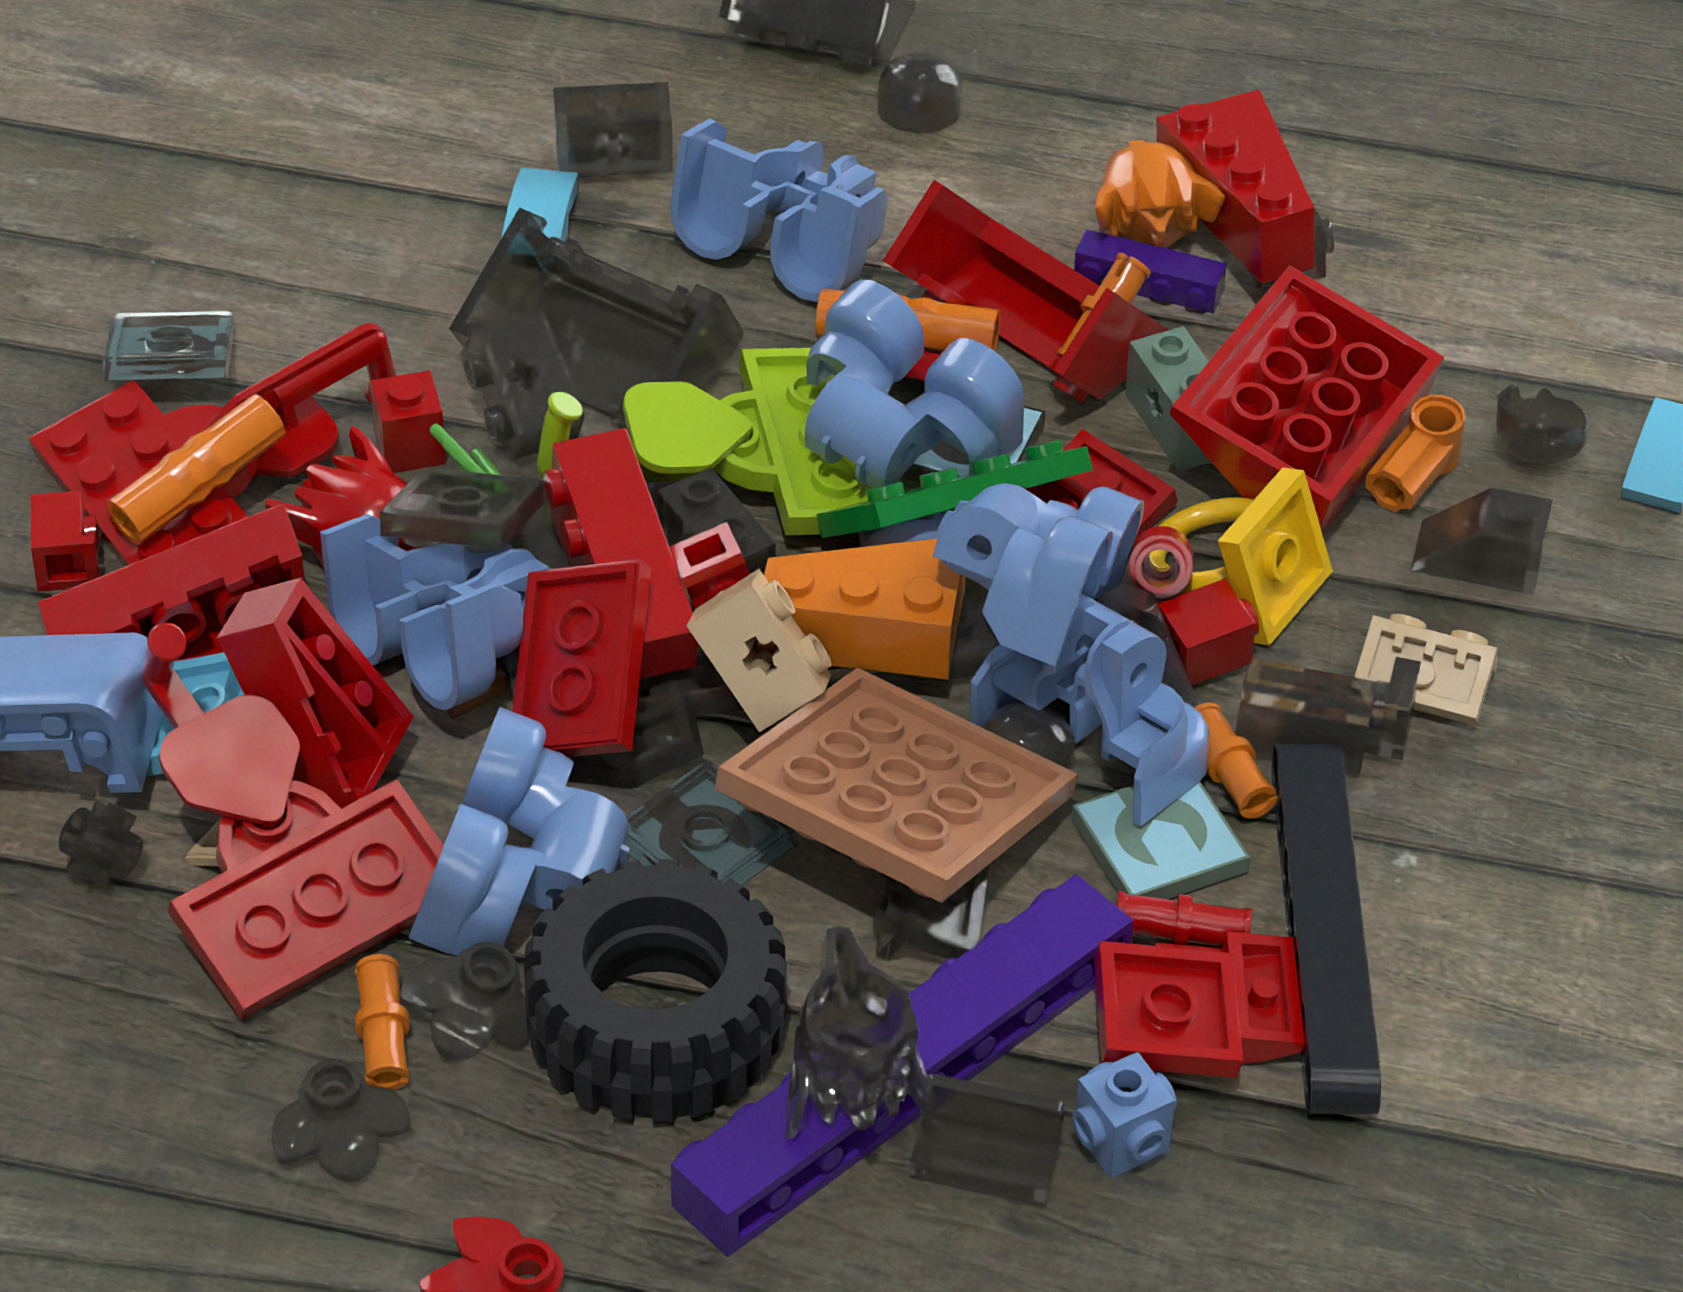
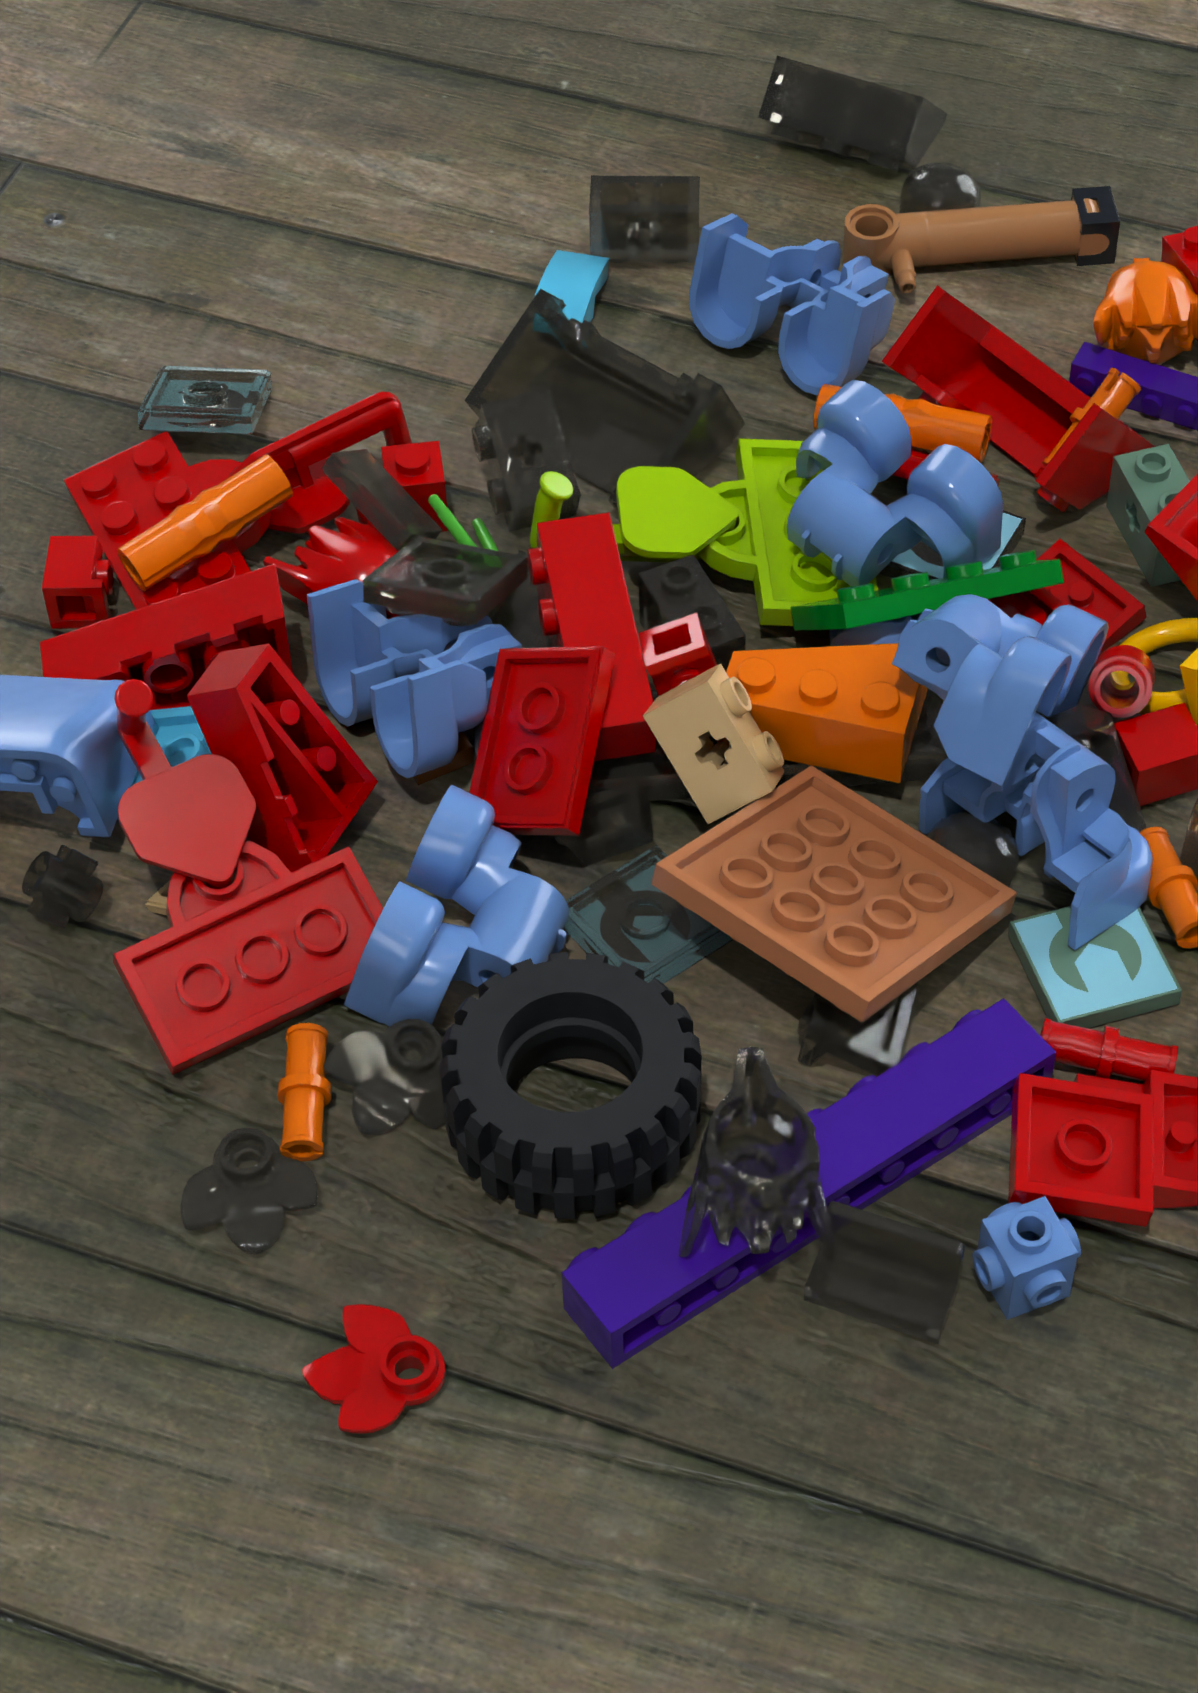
camera: 10 degrees right, 5 degrees up
none -> clear smoke tile [322,449,442,550]
none -> medium nougat piece [842,186,1120,293]

